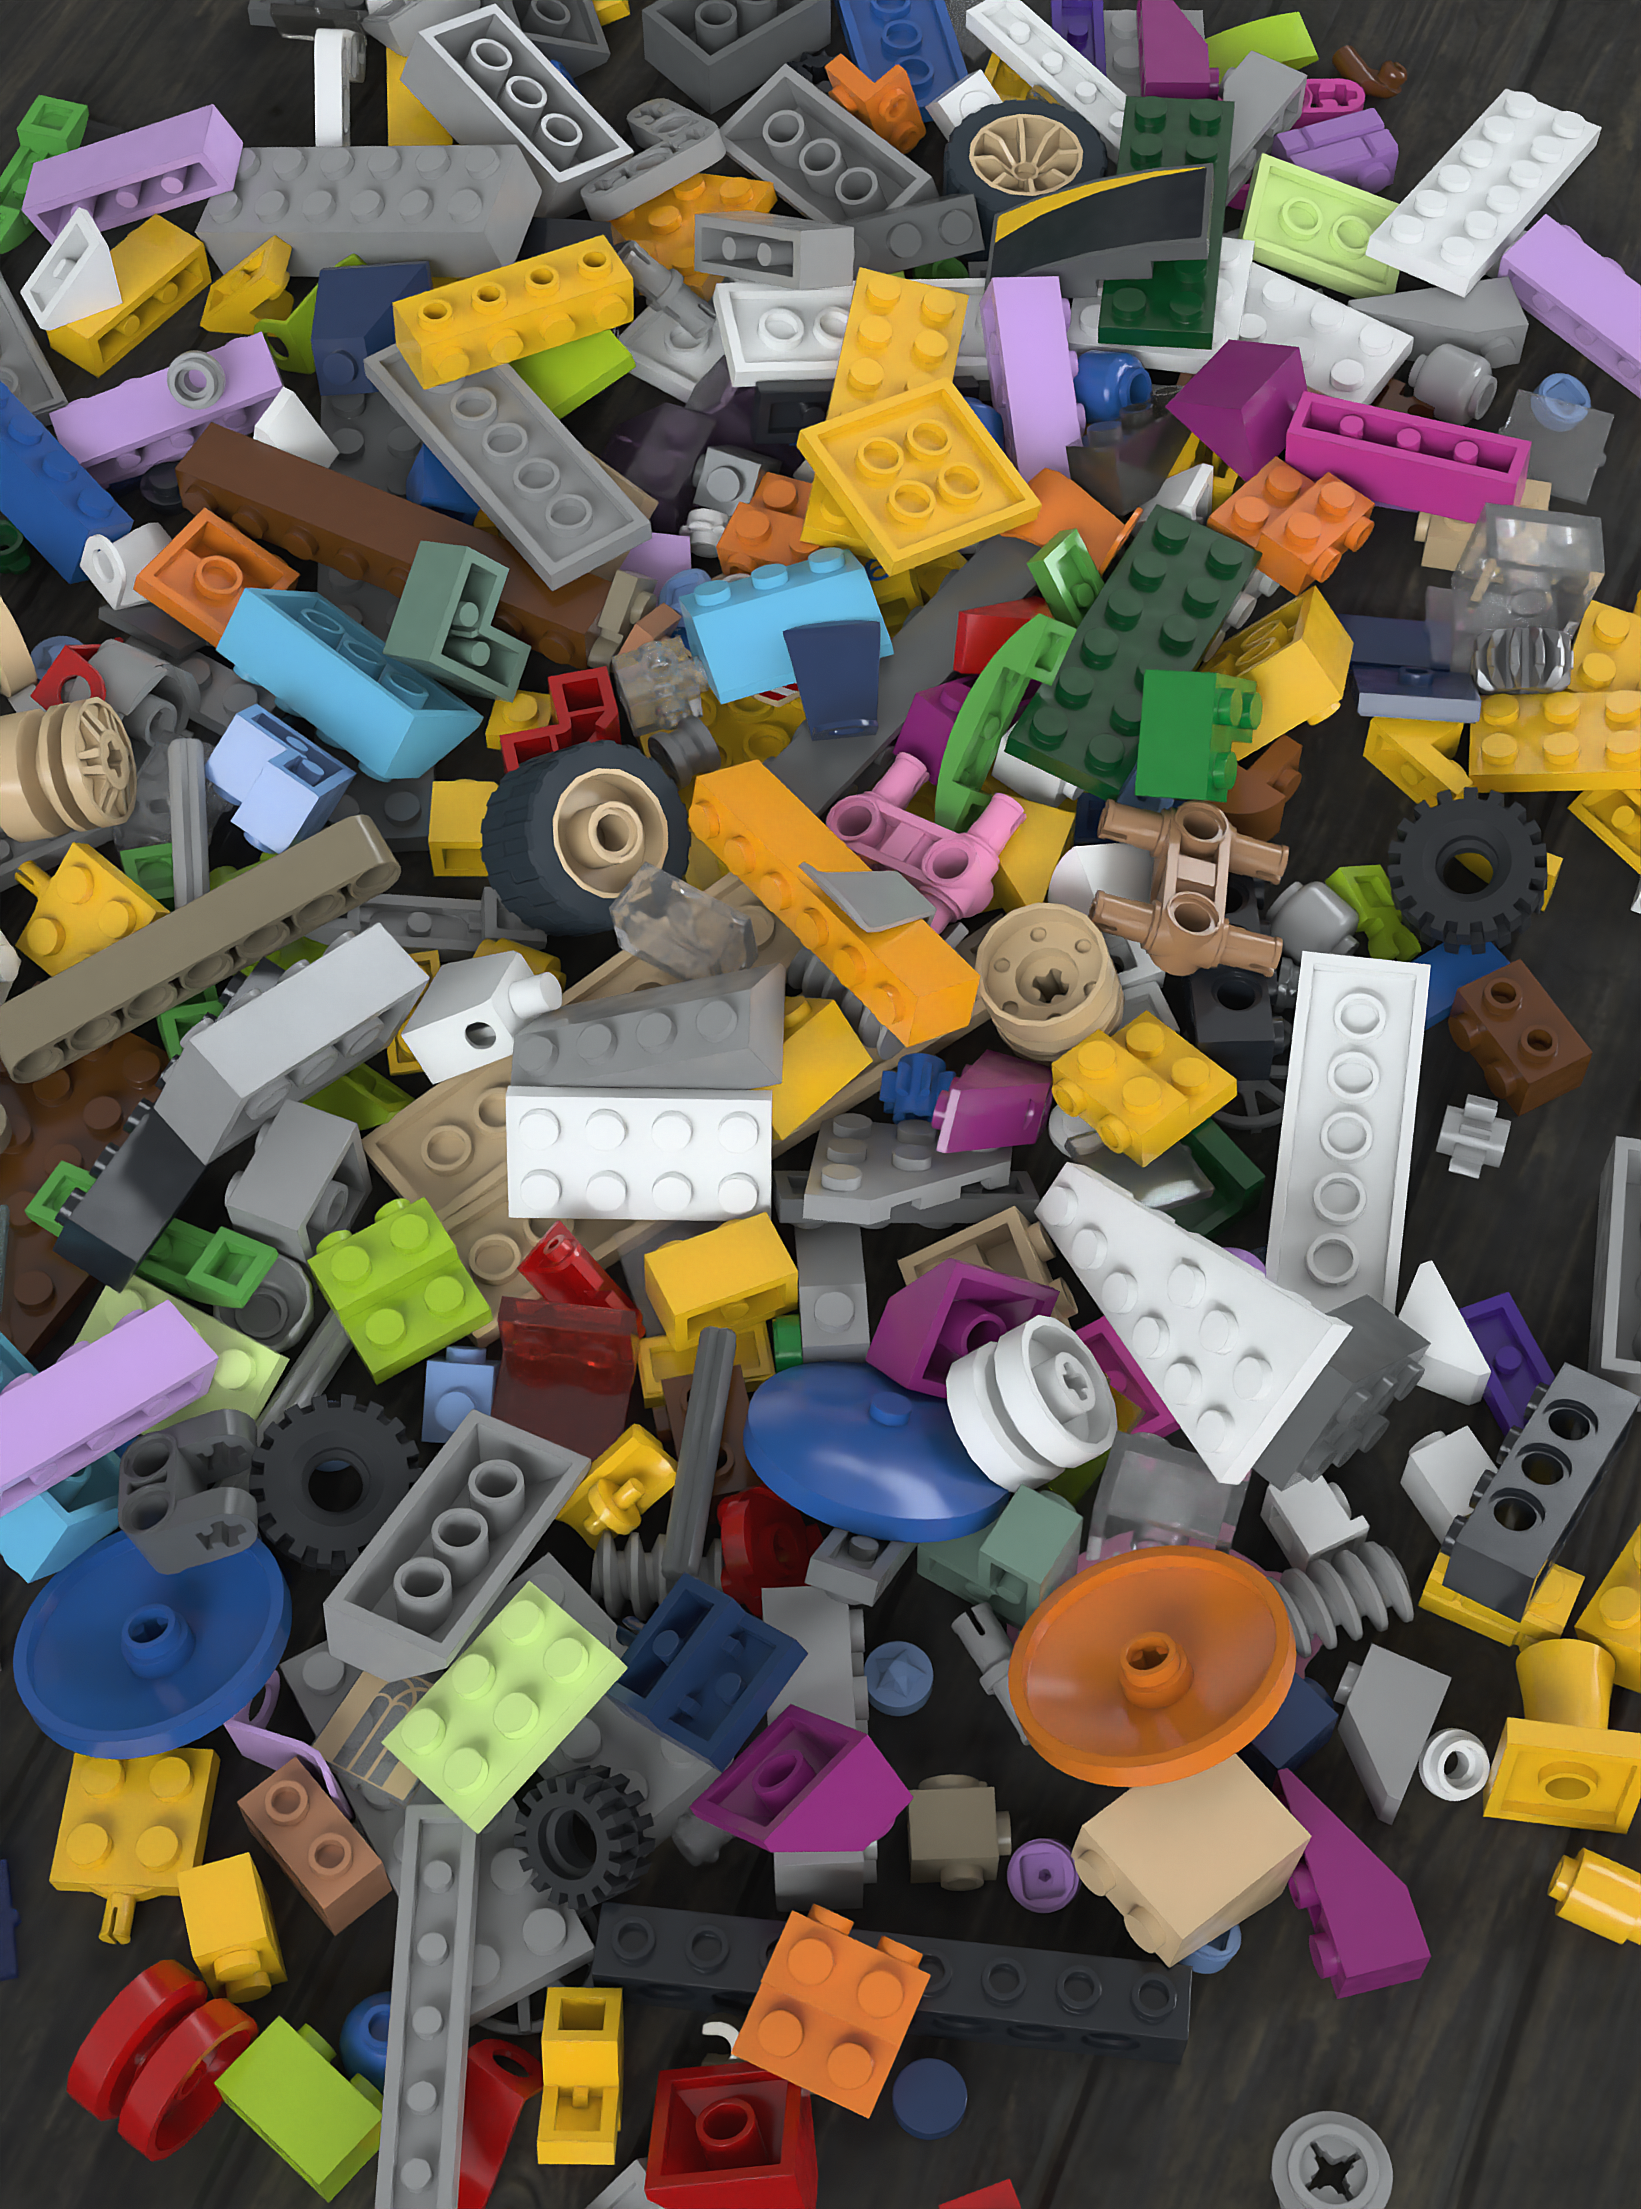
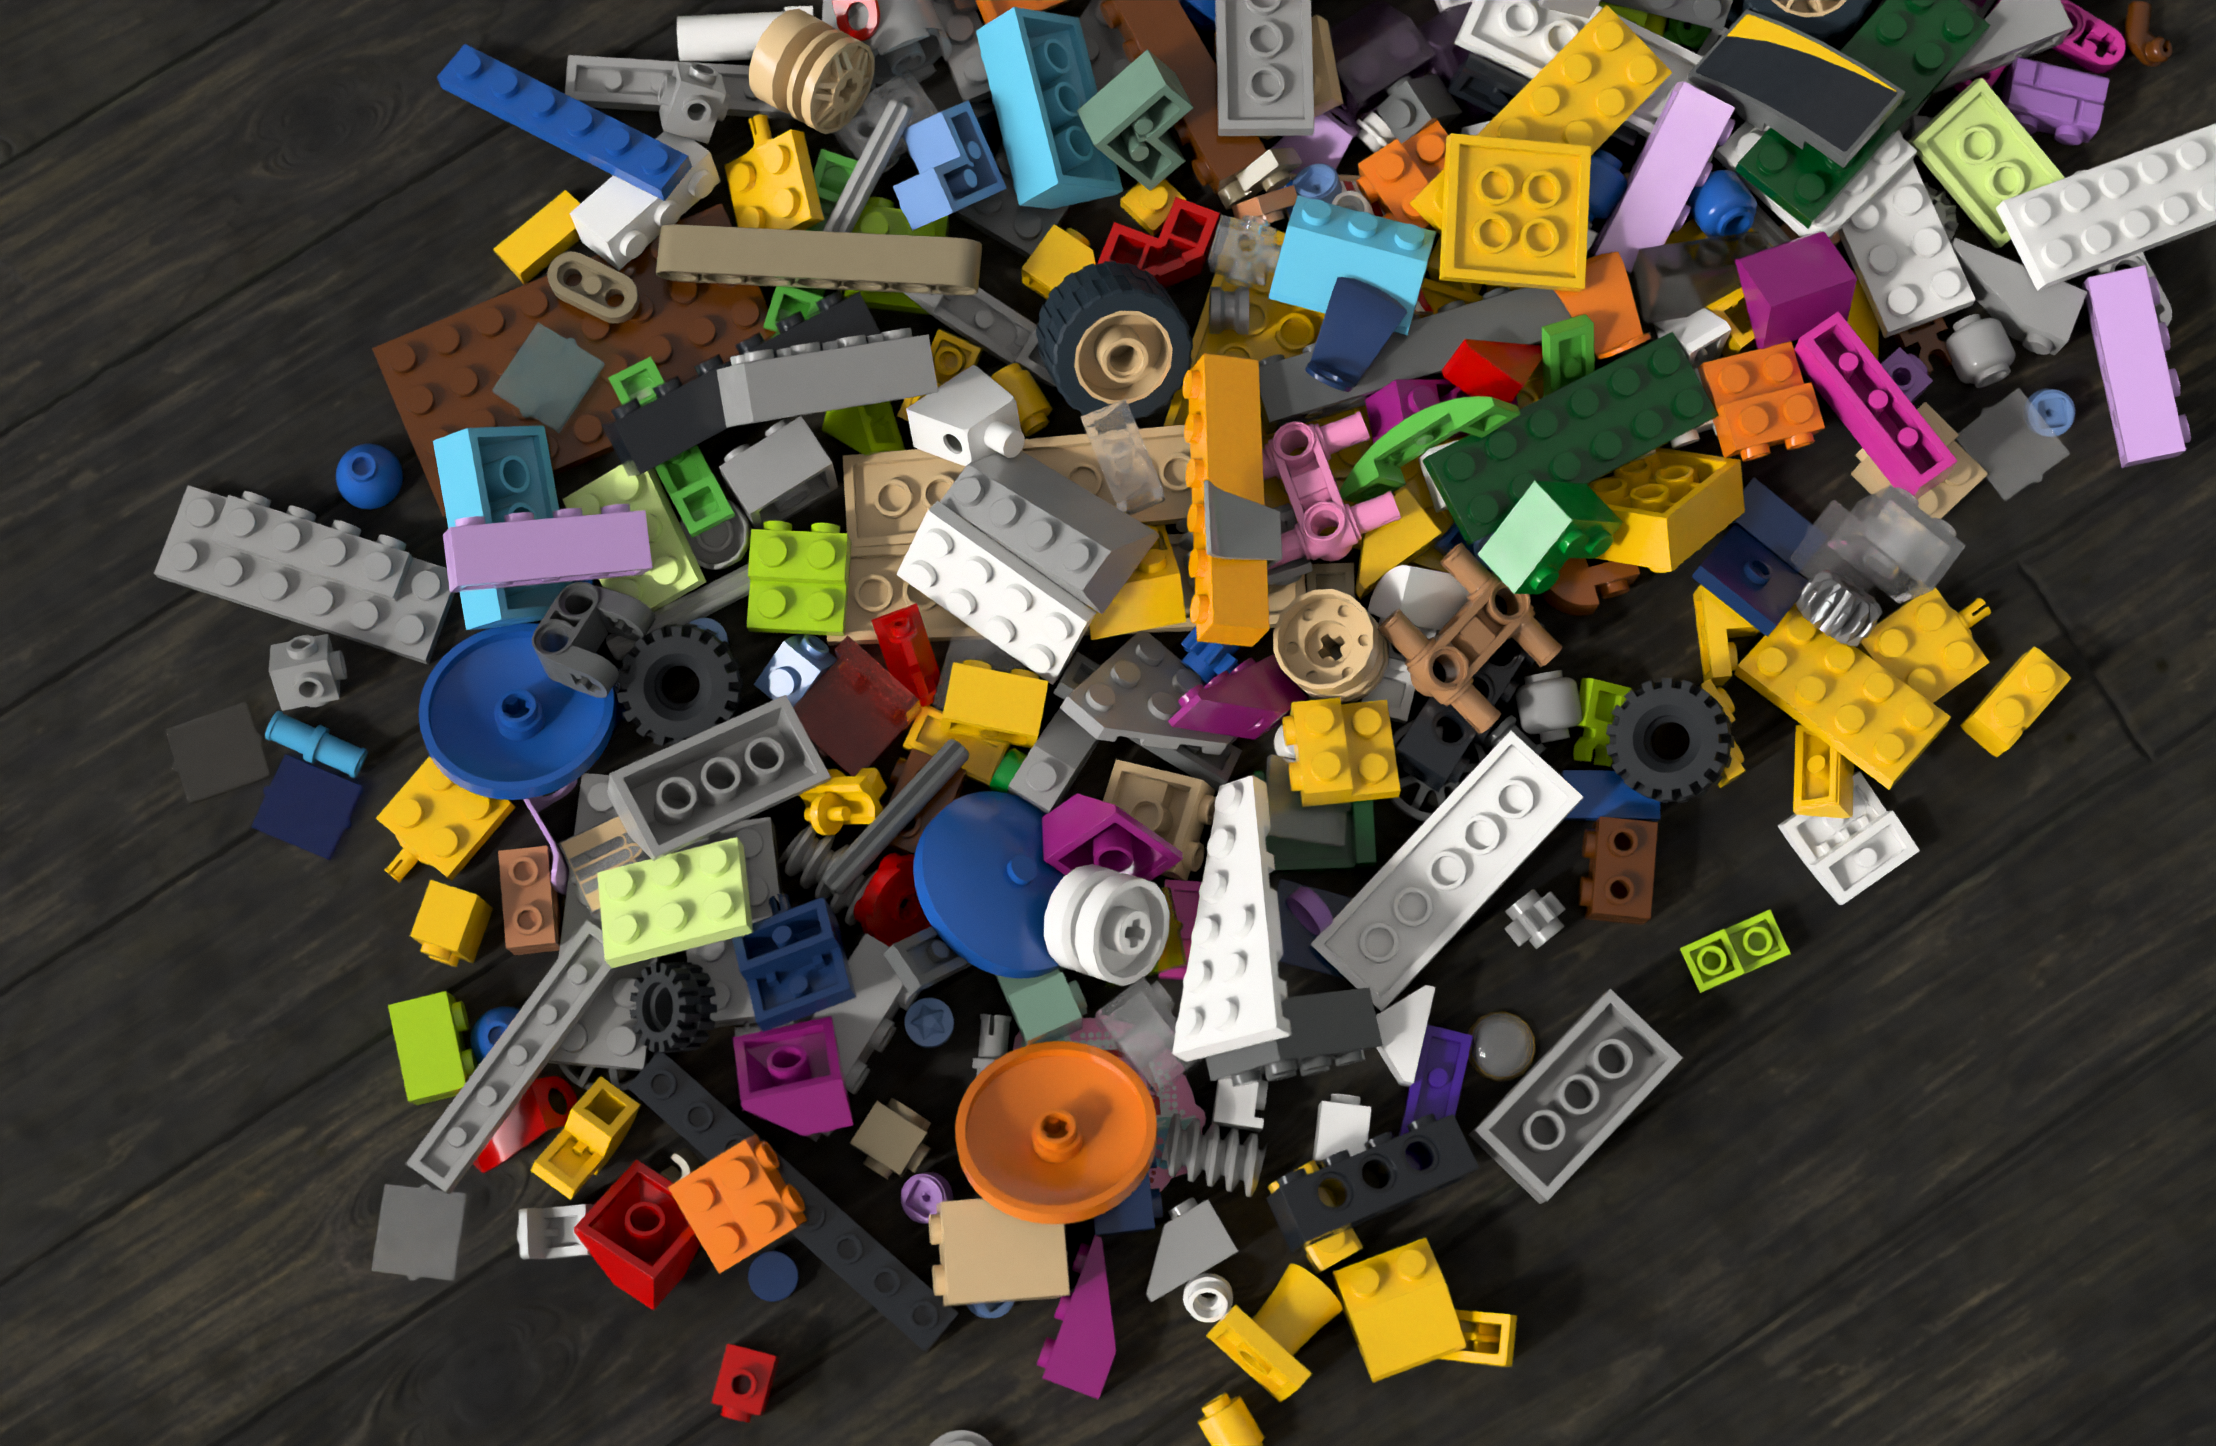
camera: 30 degrees right, 20 degrees up
red wheel [66,1959,259,2162] -> none
none -> clear piece [1468,1011,1536,1081]

